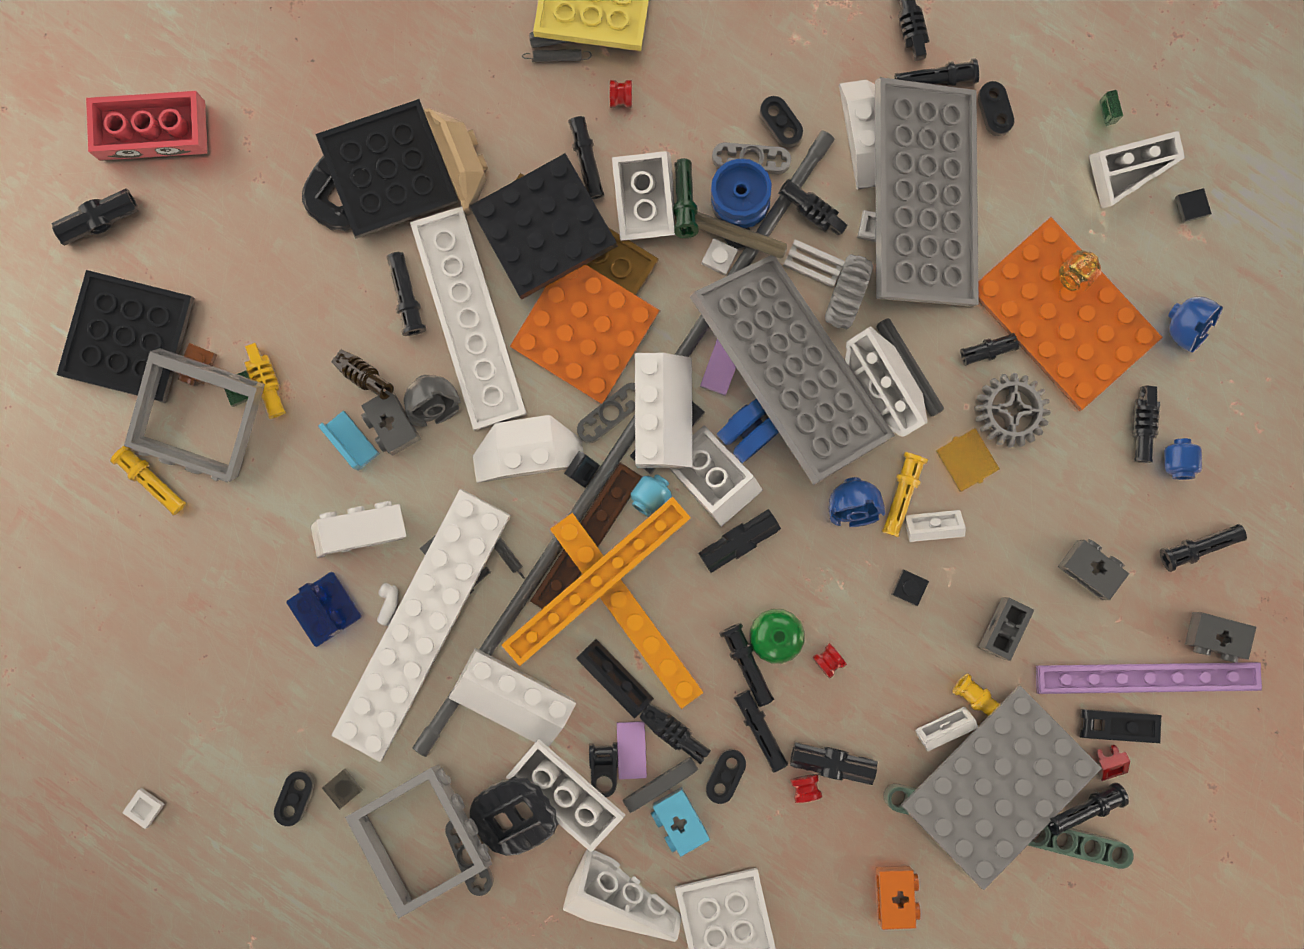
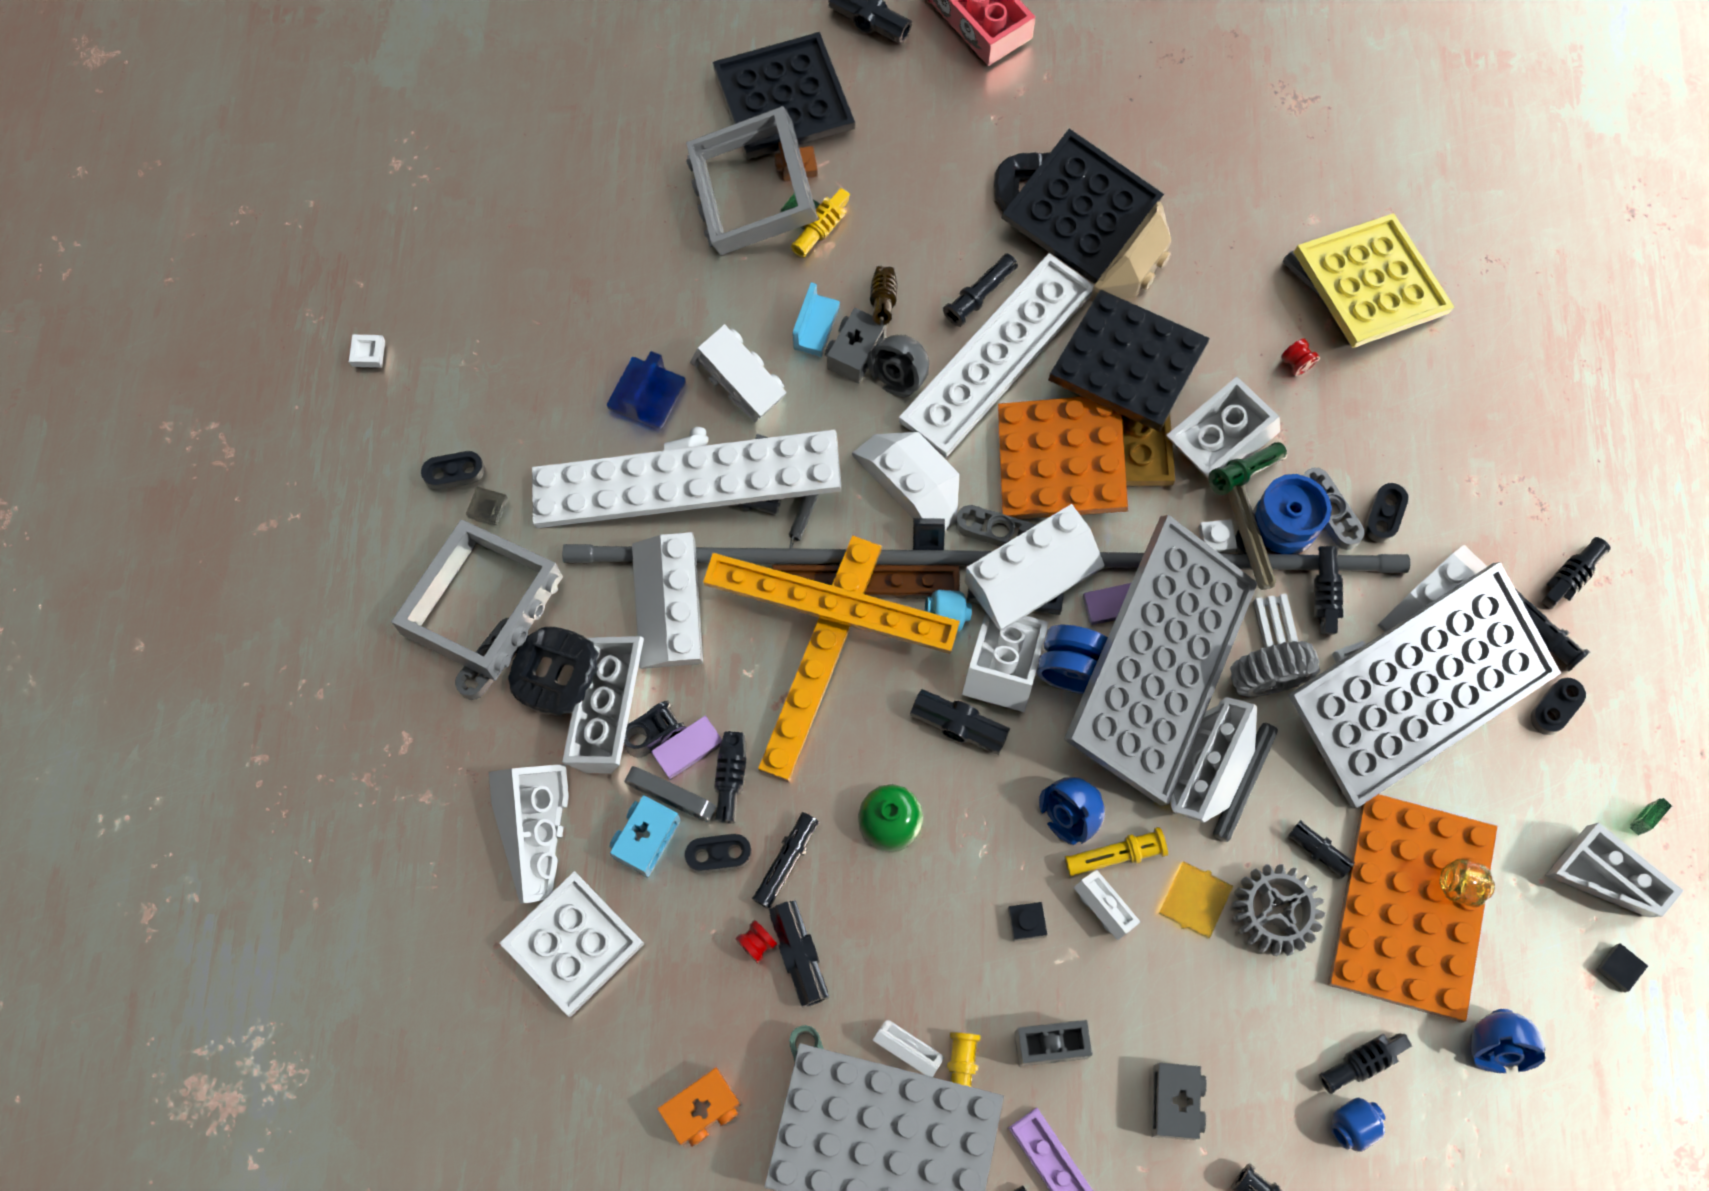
camera: 55 degrees right, 15 degrees down
yellow pin [110,446,186,516] -> none
dark grey piece [522,49,592,62] -> none
black pin [568,116,605,200] -> none
black plate [576,639,654,719] -> none
black pin [719,623,775,707] -> none
red wheel [812,643,847,679] -> none

